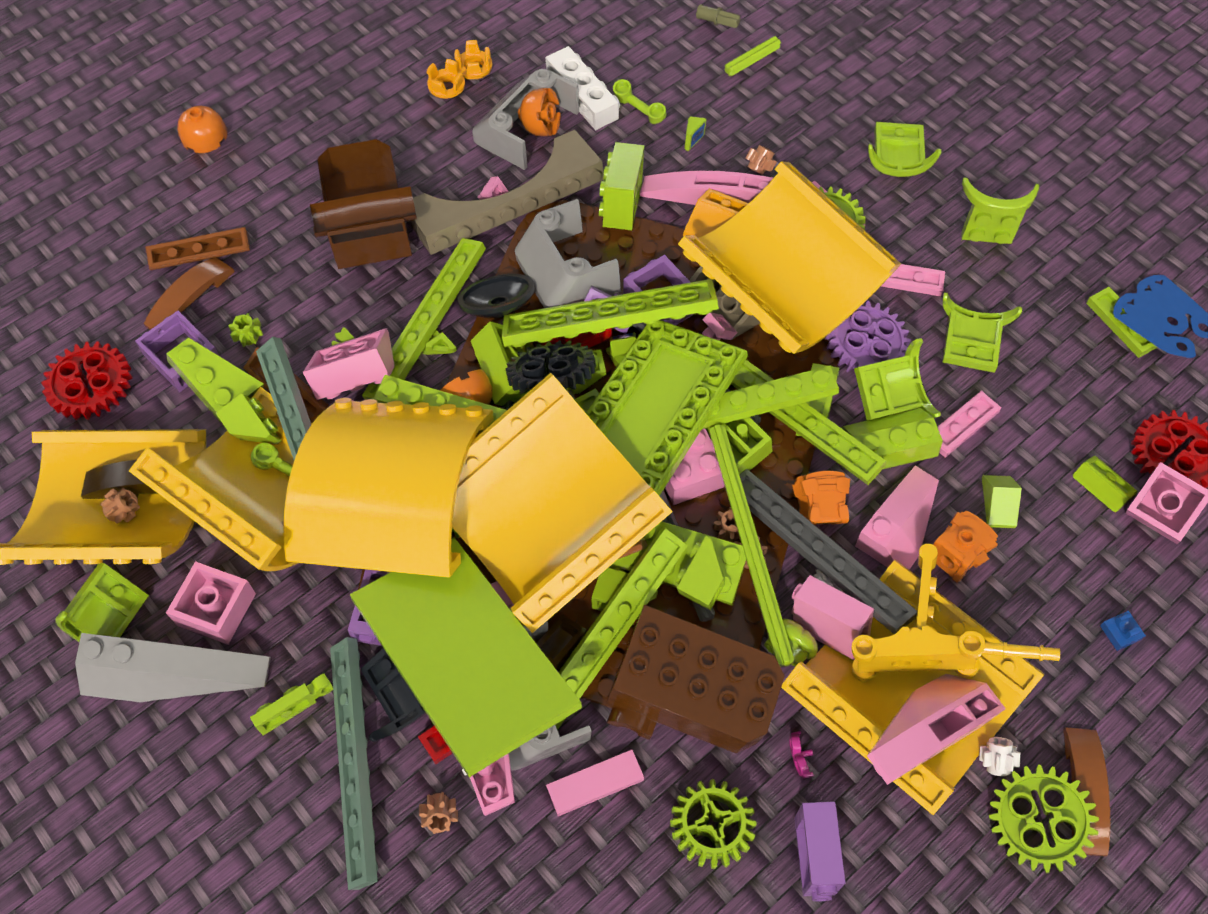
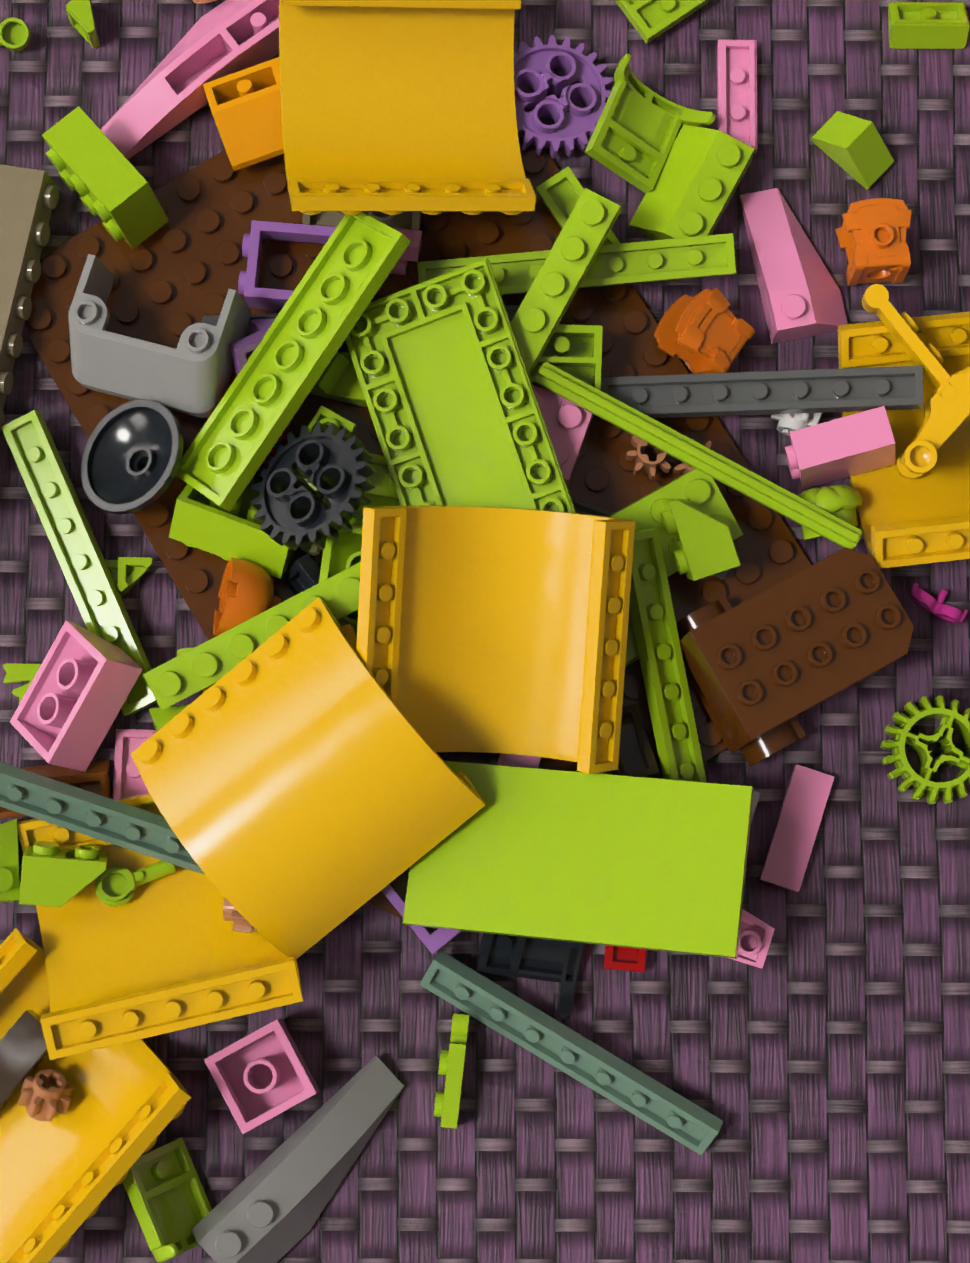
camera: 50 degrees left, 20 degrees up
nougat gear [419,792,458,834] -> none

